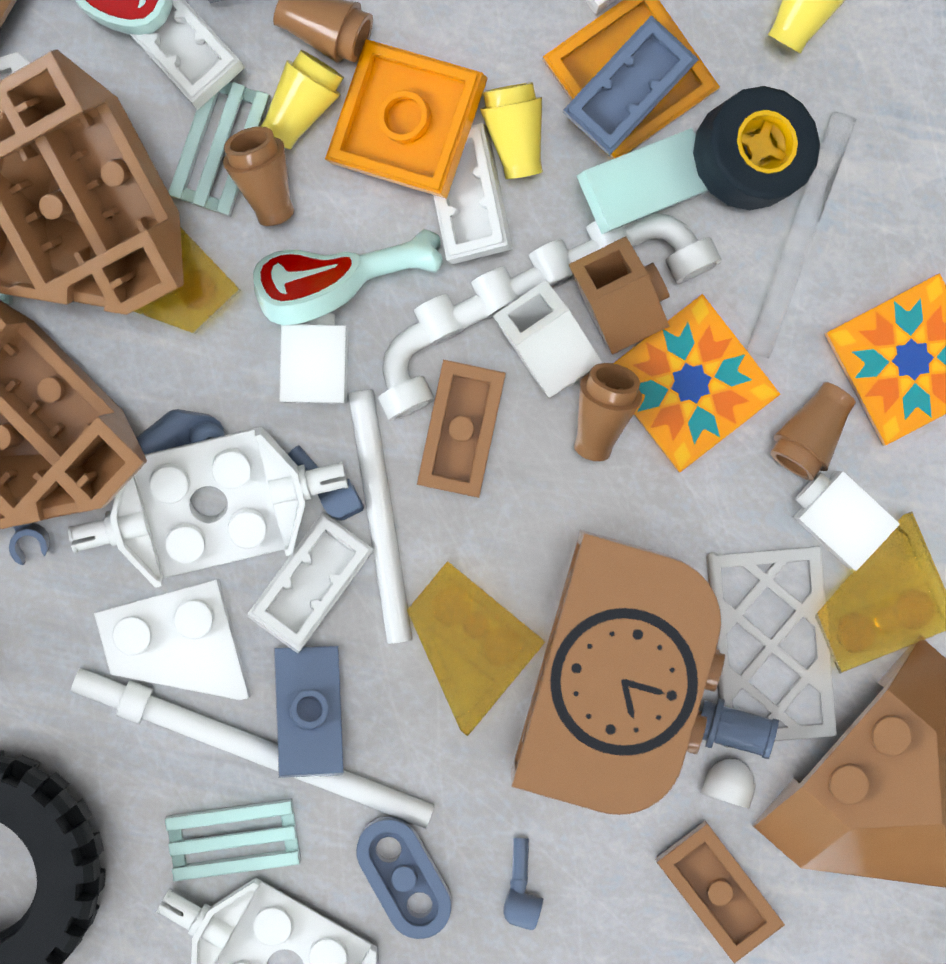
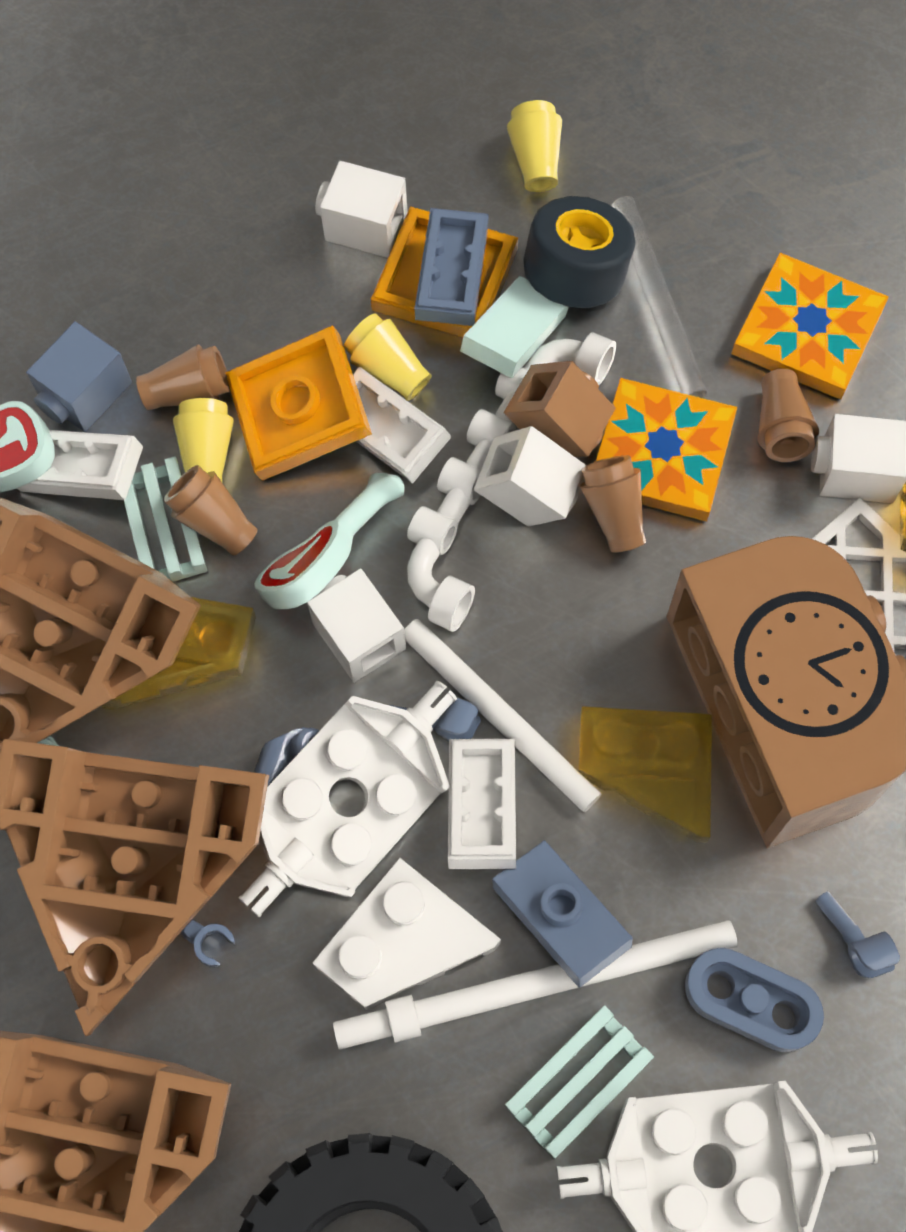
camera: 30 degrees left, 20 degrees down
medium nougat plate [417,359,506,498] -> none

